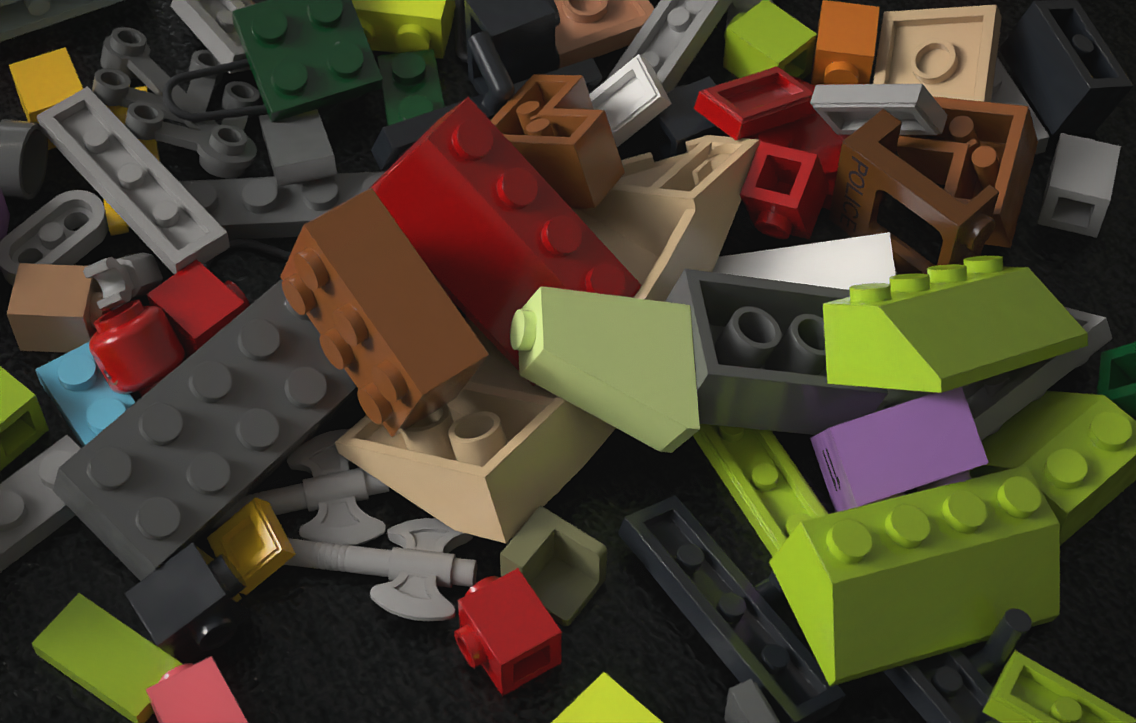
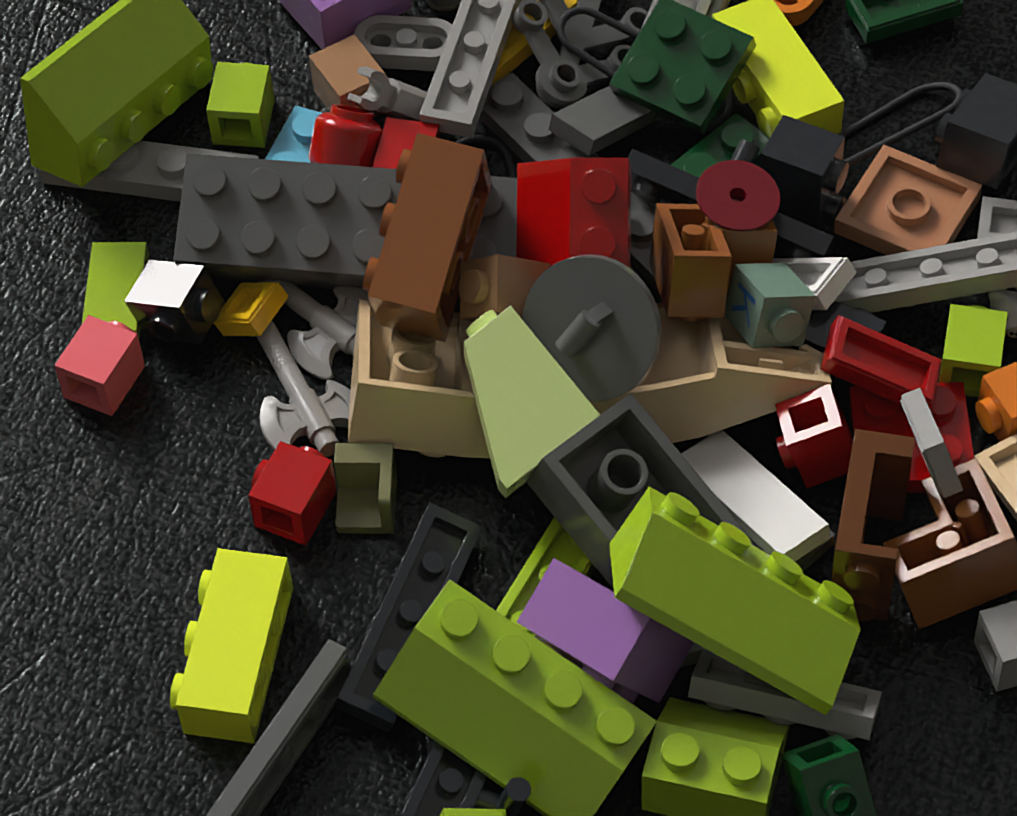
camera: 60 degrees right, 0 degrees up
none -> medium nougat brick [459,254,551,322]
none -> dark grey shield [522,254,661,402]
none -> dark red piece [696,160,780,231]
none -> sand green brick [724,263,816,348]

